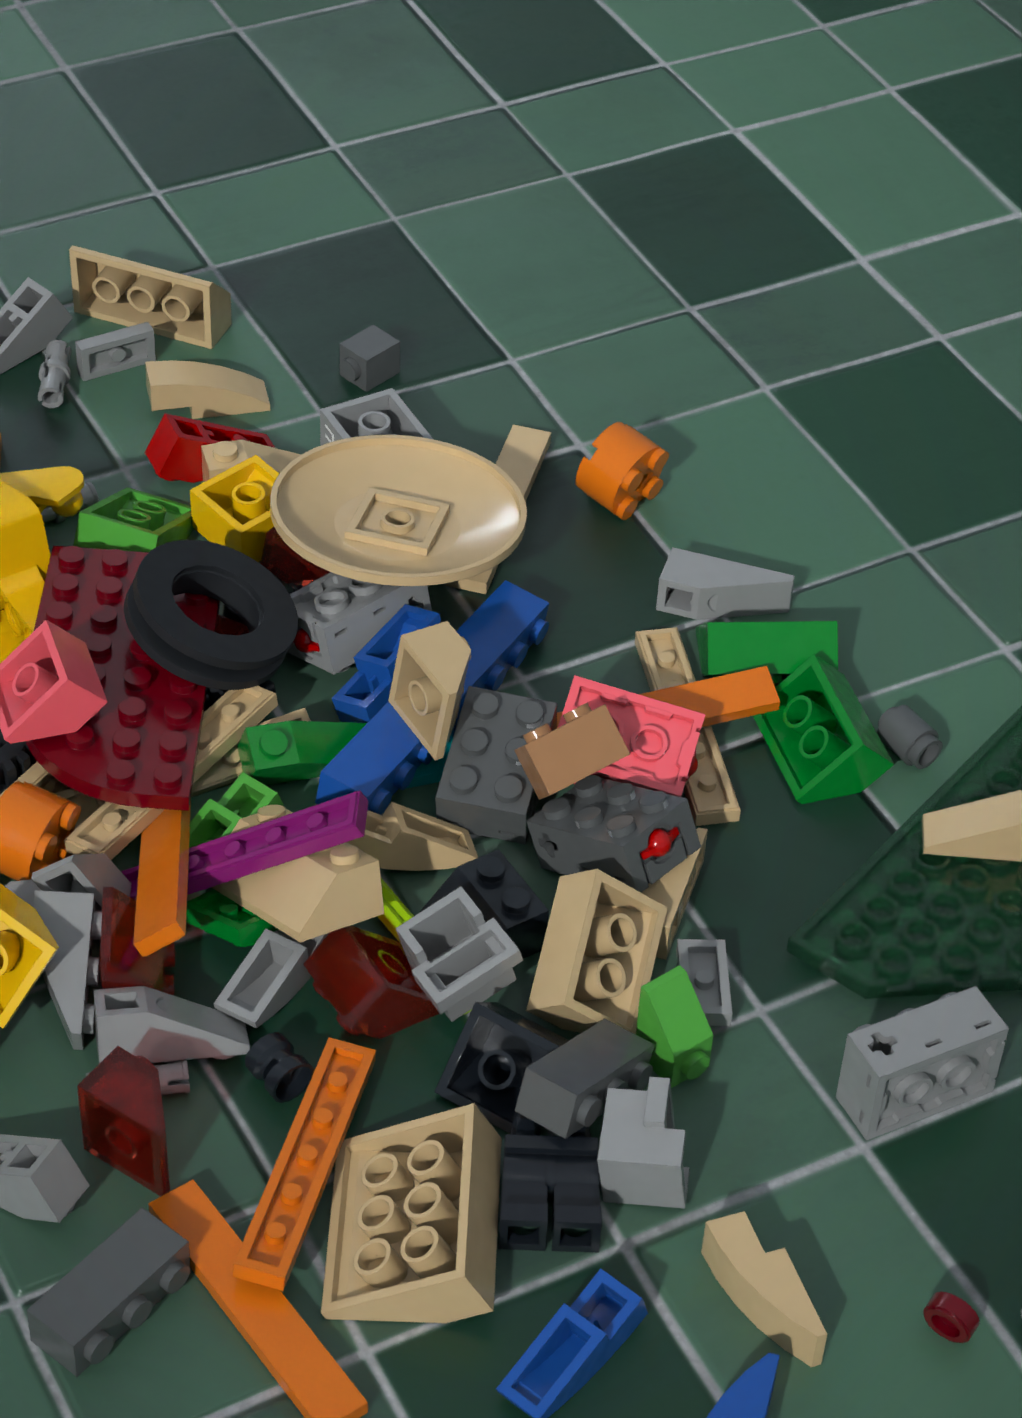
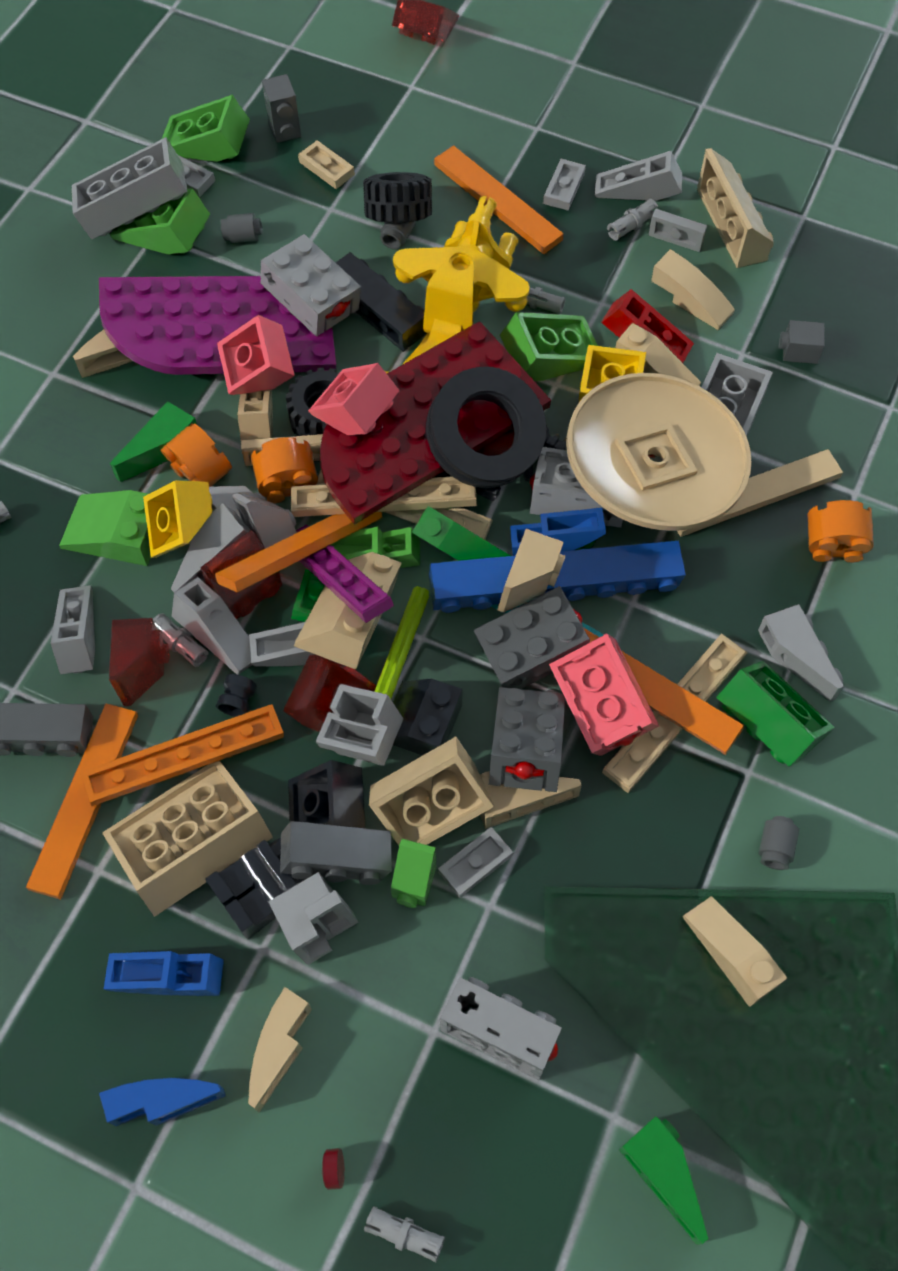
camera: 55 degrees right, 20 degrees up
tan slope [347,802,478,871] -> none
medium nougat brick [514,702,630,800] -> none
green slope [753,654,894,804] -> none

